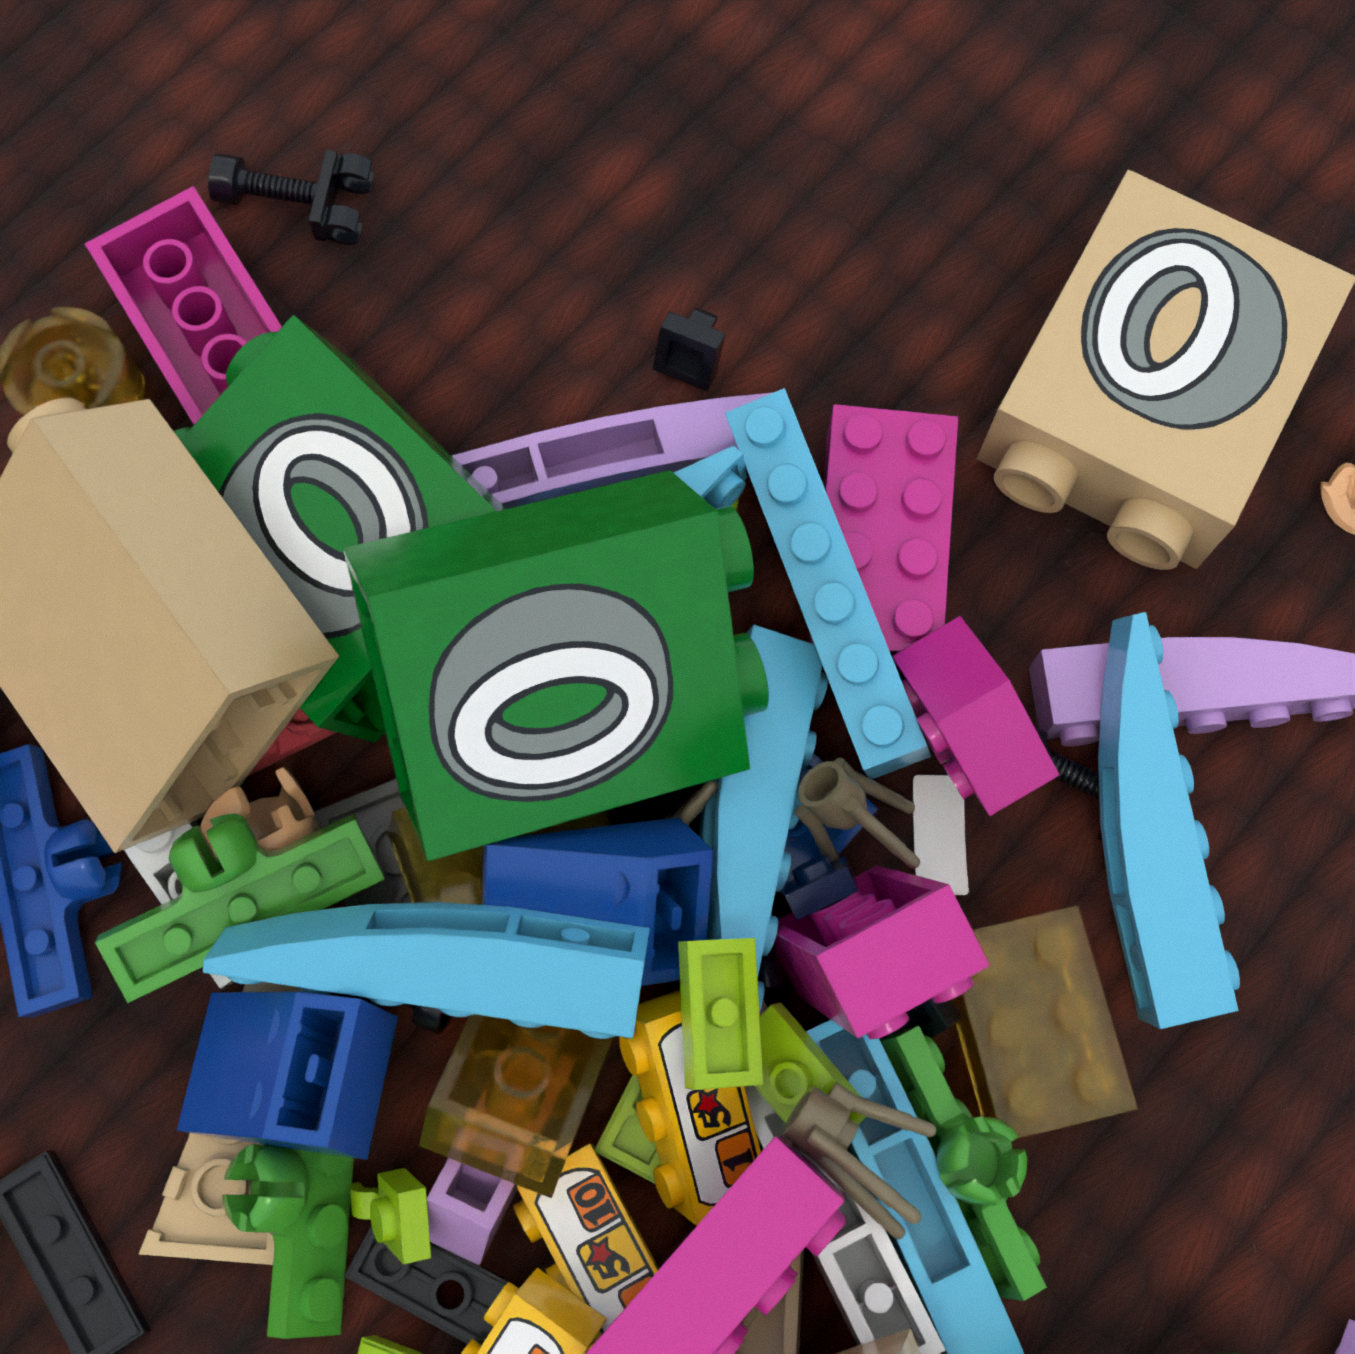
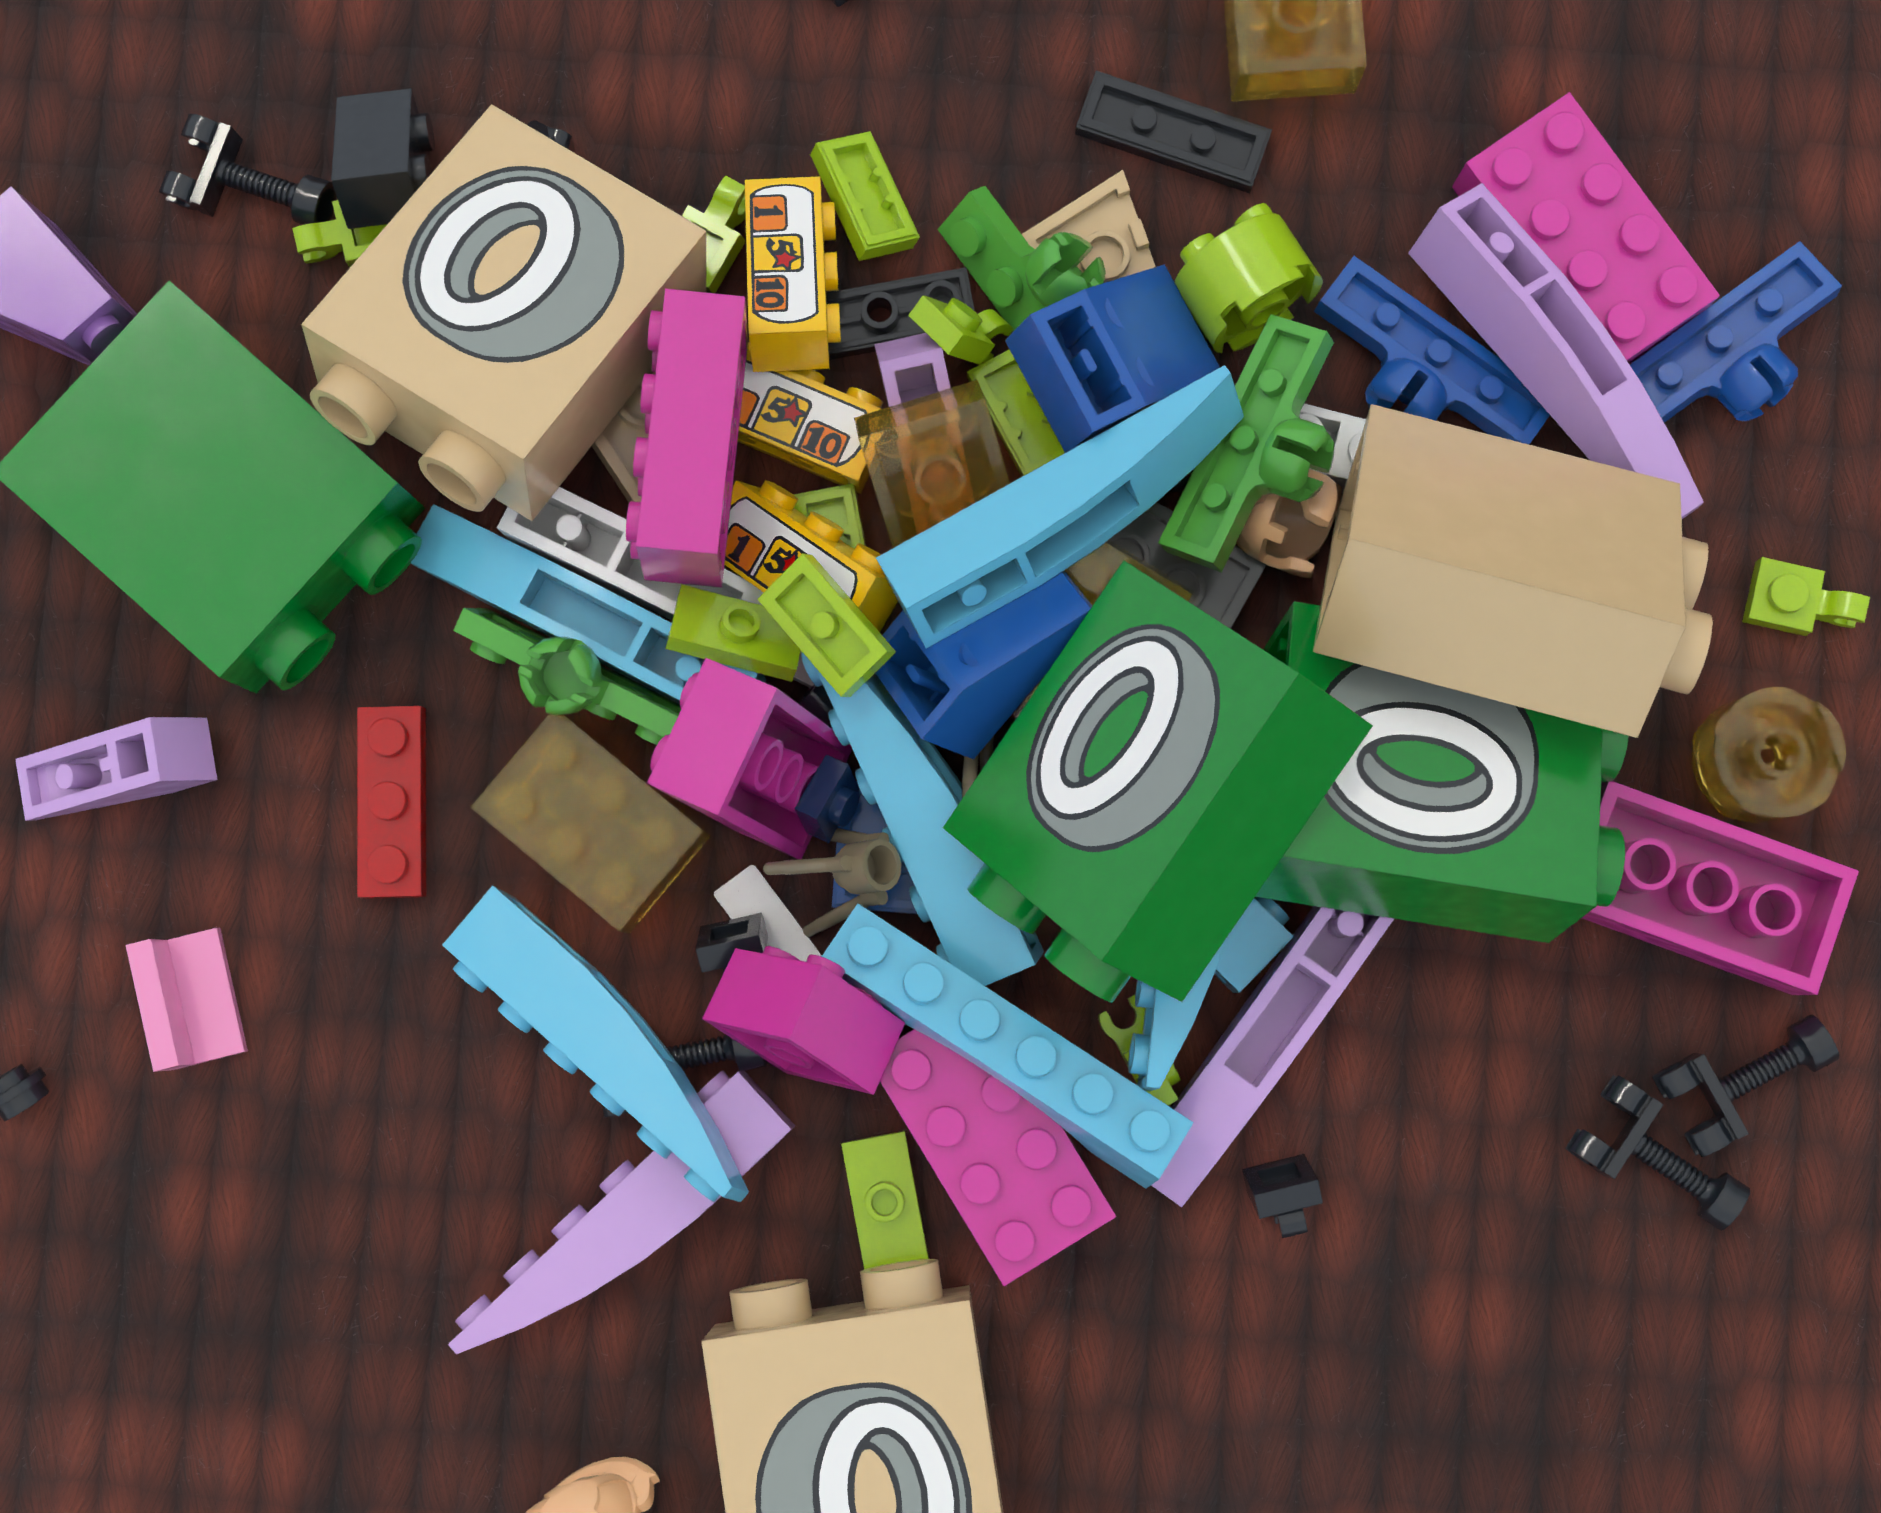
camera: 150 degrees right, 10 degrees up
dark tan plant [782,1082,936,1239] -> none
none -> red plate [357,706,426,898]
none -> black tile [696,913,768,973]
none -> lime plate [841,1131,929,1269]
none -> lime plate [967,349,1065,477]
none -> lime brick [1174,203,1323,353]
none -> black bar [1565,1075,1750,1231]

